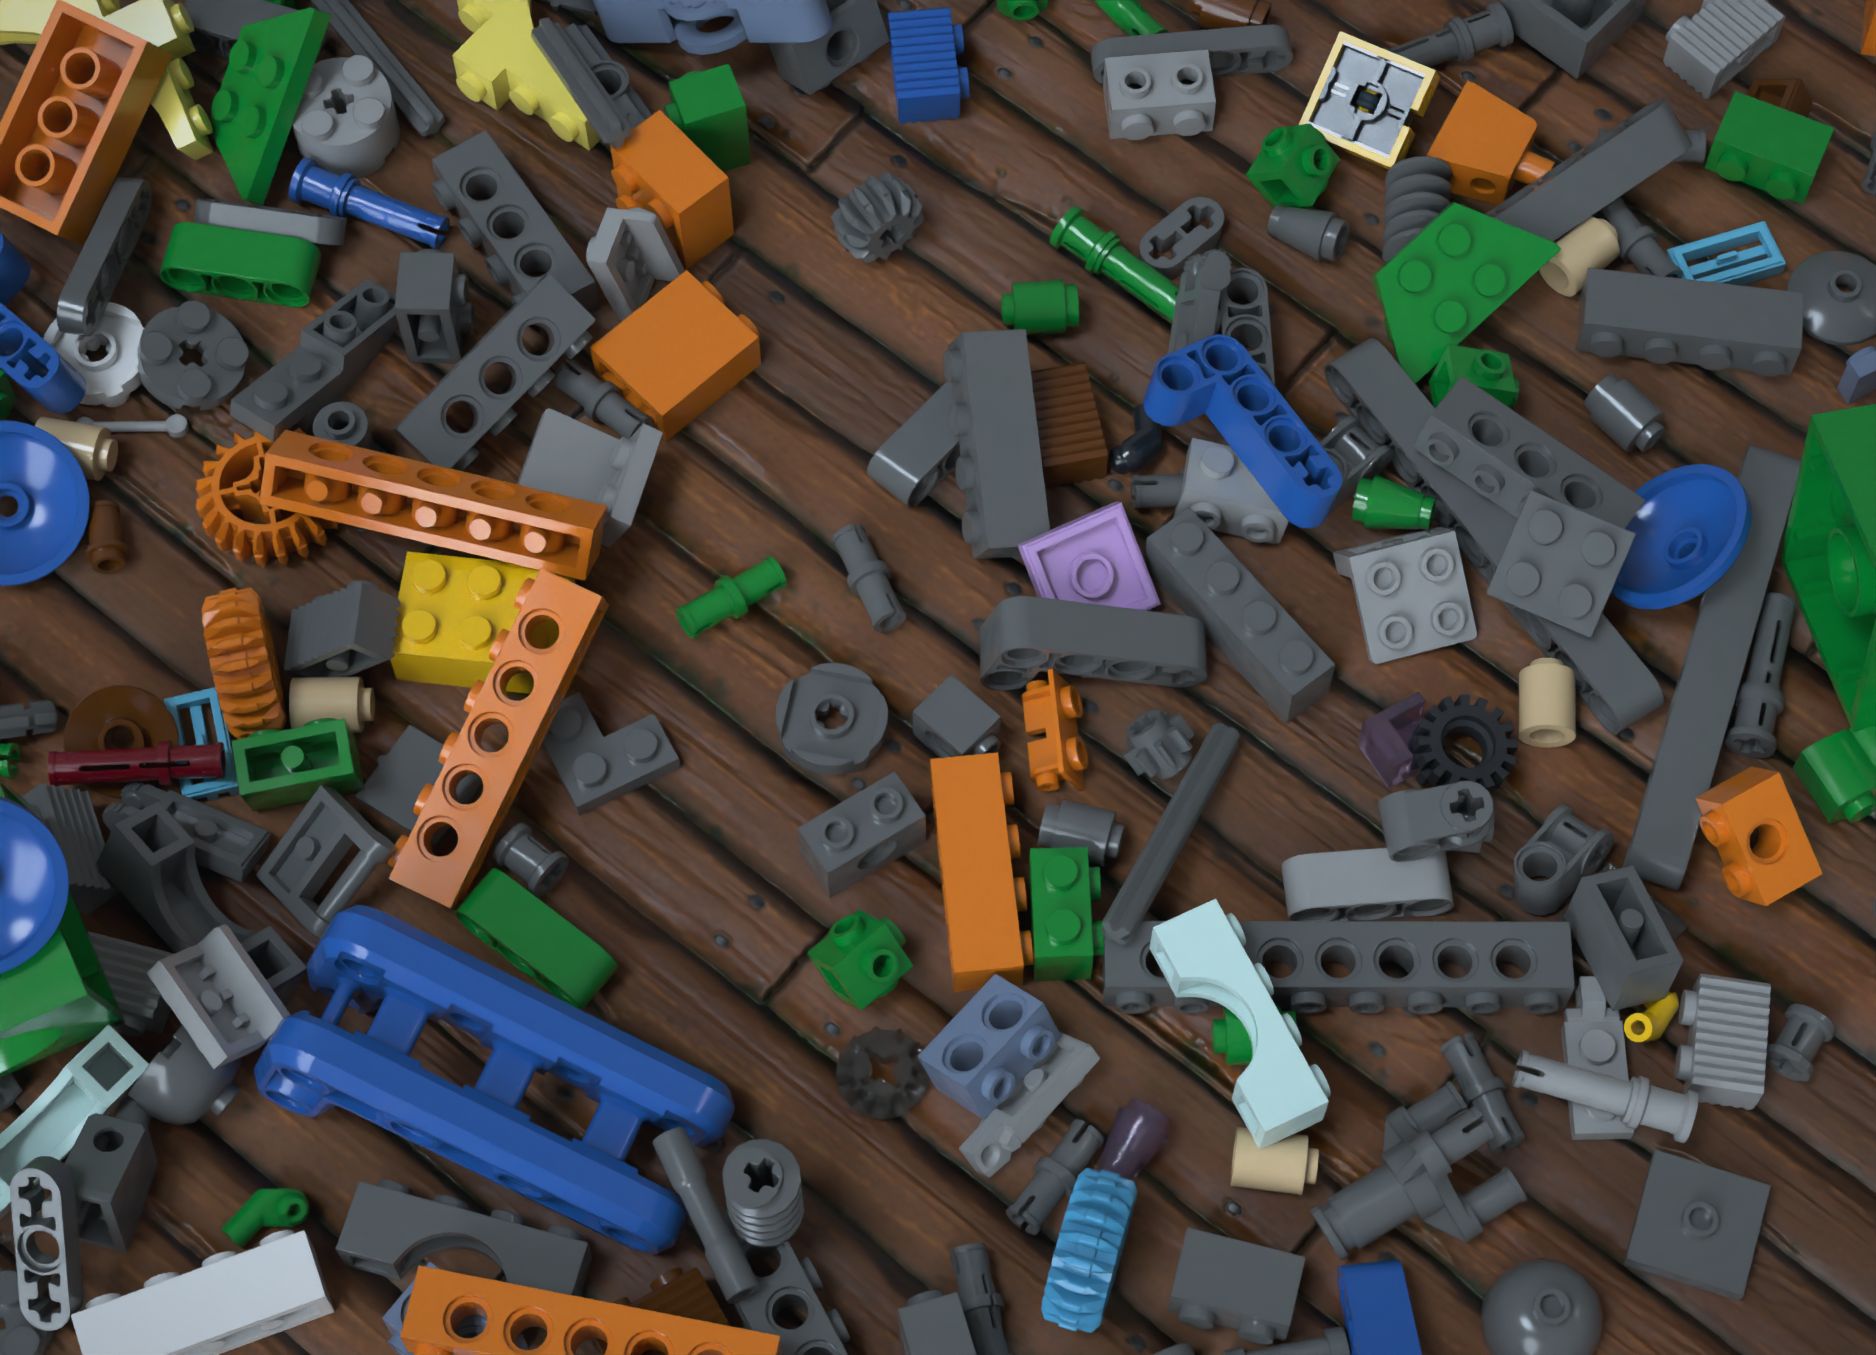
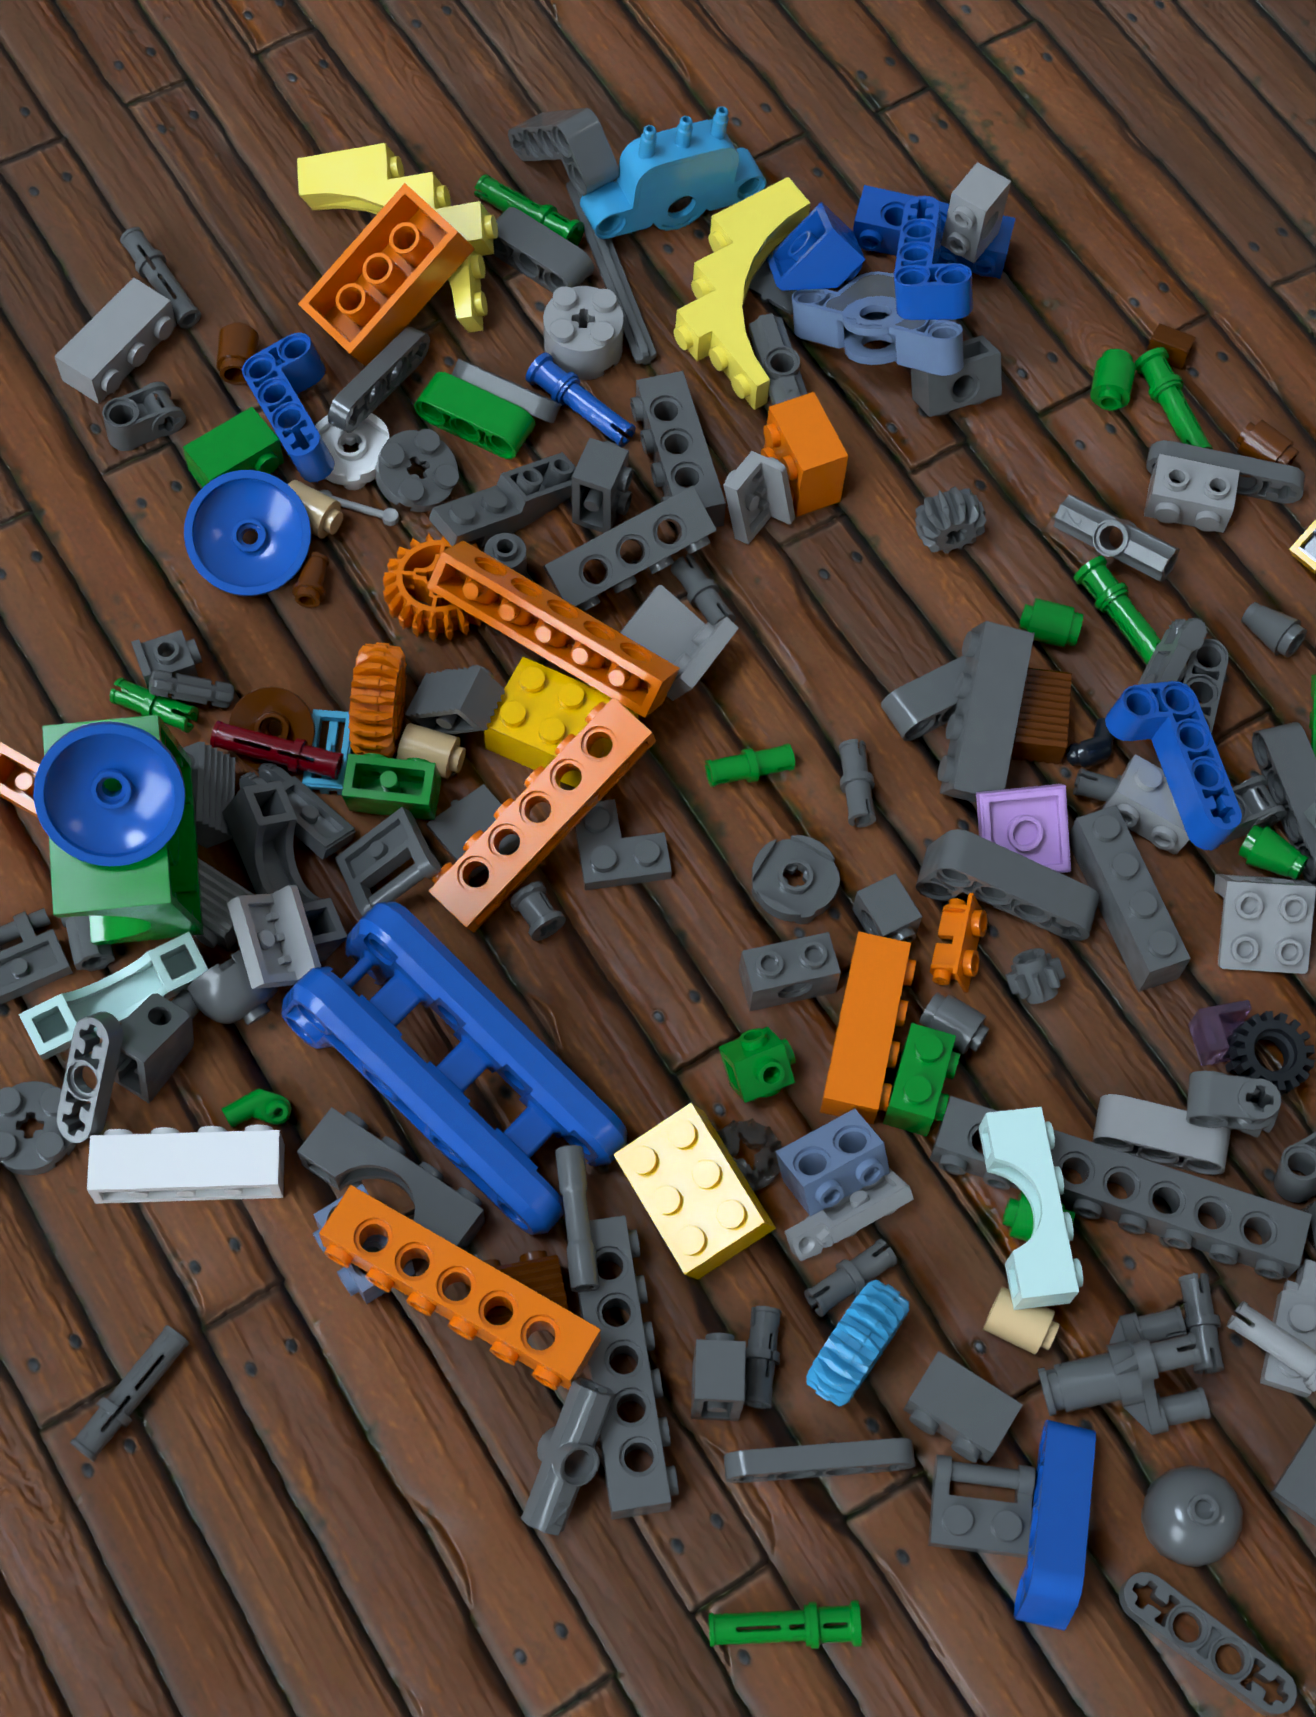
camera: 15 degrees right, 0 degrees up
green wing [209,7,331,206] -> none
green beam [454,868,618,1010] -> none
dark grey axle [531,18,632,148] -> none
orange brick [590,270,761,442] -> none
green brick [663,64,751,172] -> none
dark grey piece [722,1139,804,1248] -> none
blue brick [888,7,969,124] -> none
clear purple cone [1096,1097,1172,1181] -> none
dark grey axle [1102,723,1240,945] -> none
dark grey beam [1138,197,1225,281] -> none
green brick [1246,123,1340,208] -> none
none -> brick [613,1103,776,1280]
none -> dark grey piece [1053,494,1180,582]

